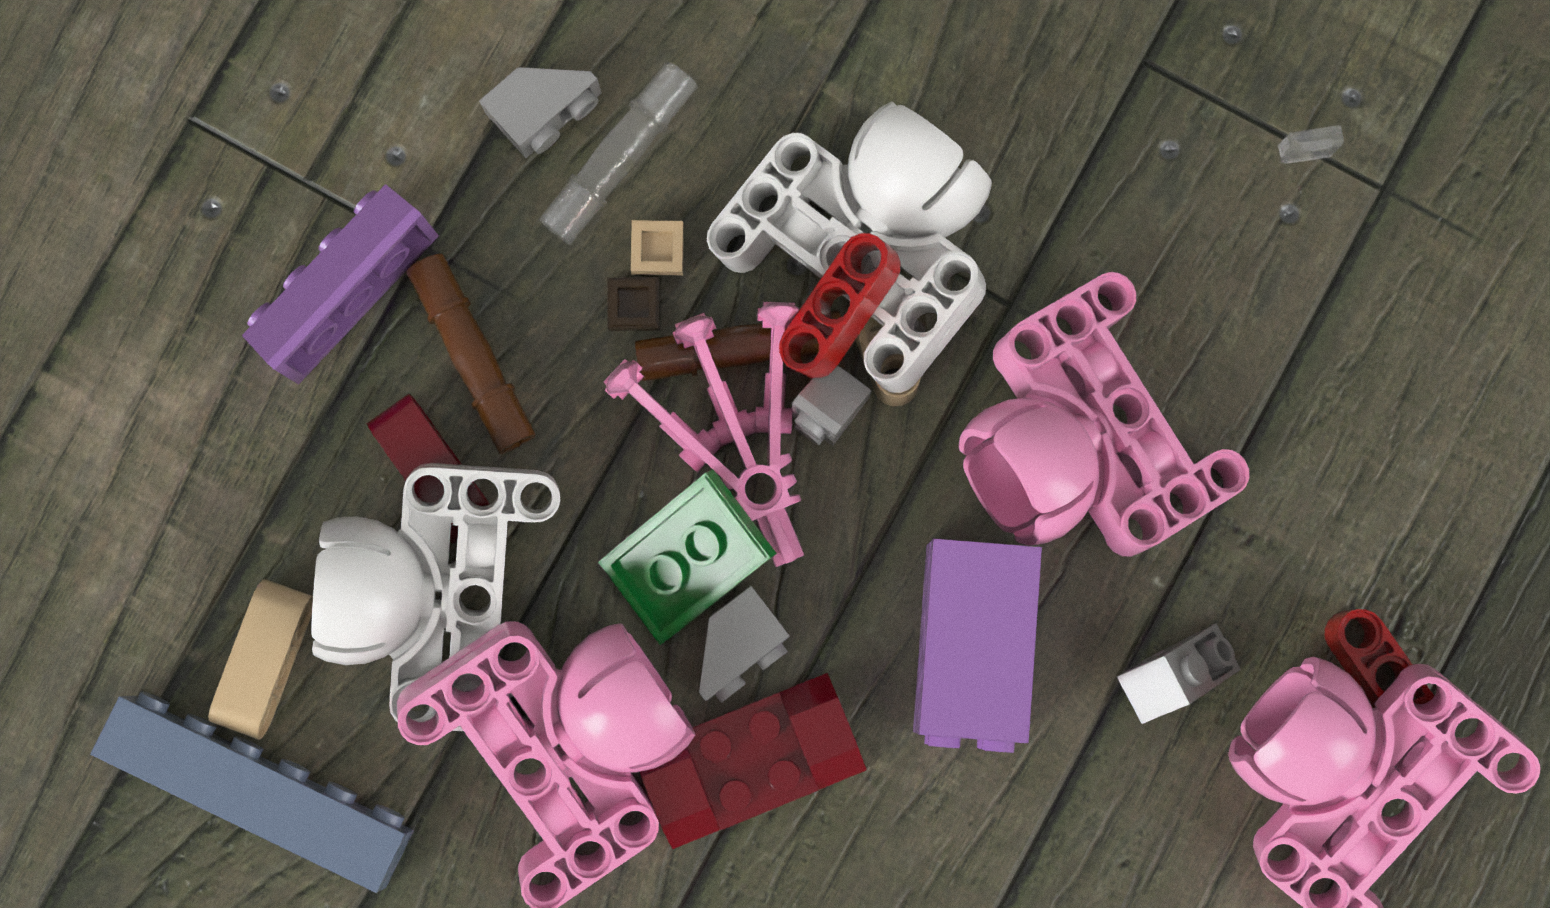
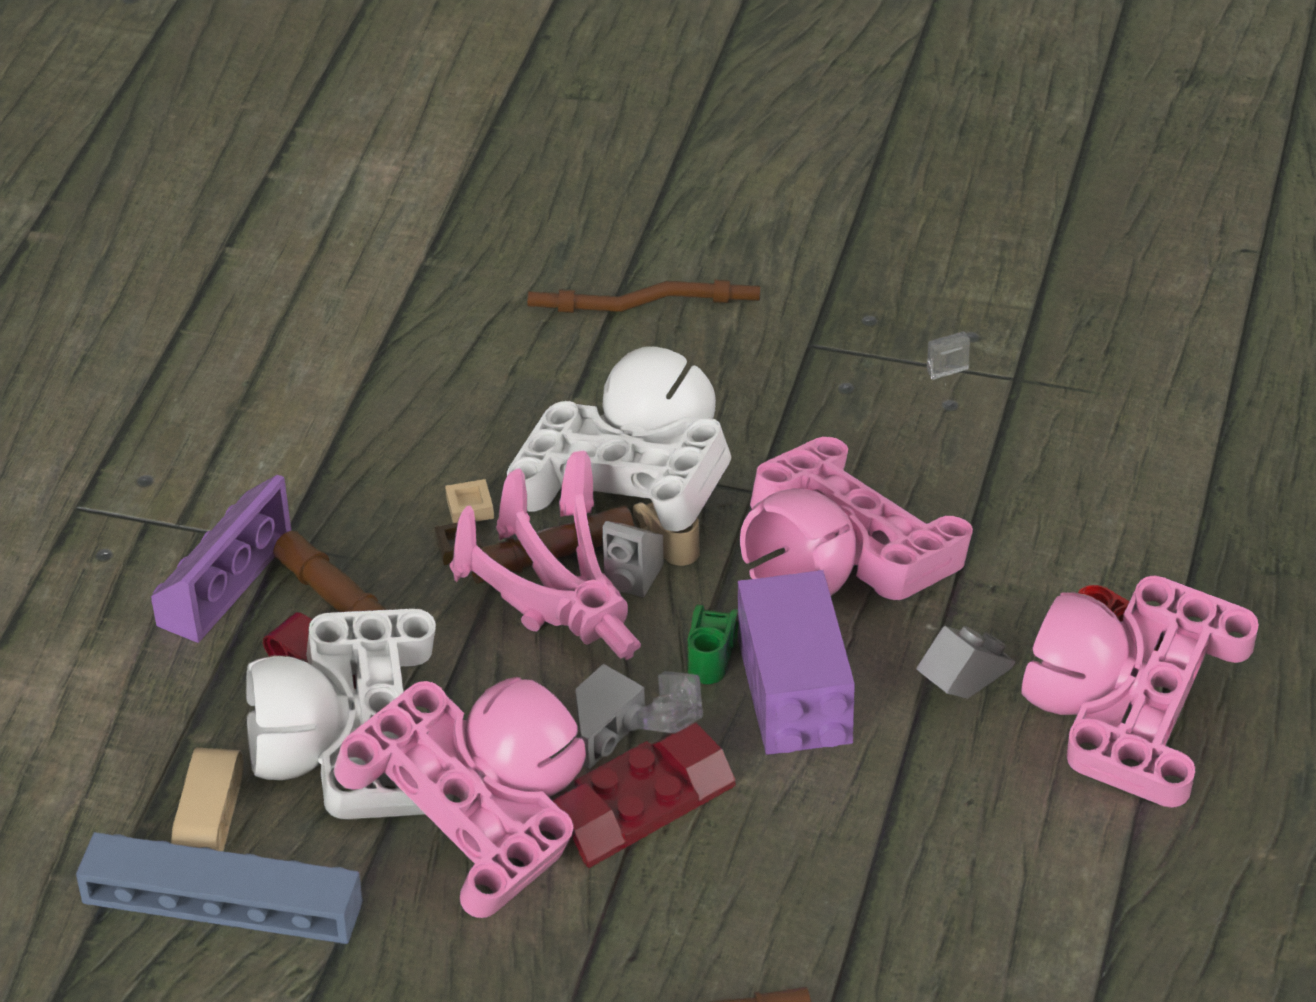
camera: 15 degrees left, 40 degrees down
light grey slope [479,67,602,158] -> none
clear piece [538,61,698,245] -> none
tile [598,469,777,645] -> none
red beam [779,233,901,378] -> none
none -> clear bracket [636,671,703,733]
none -> green piece [688,604,738,684]

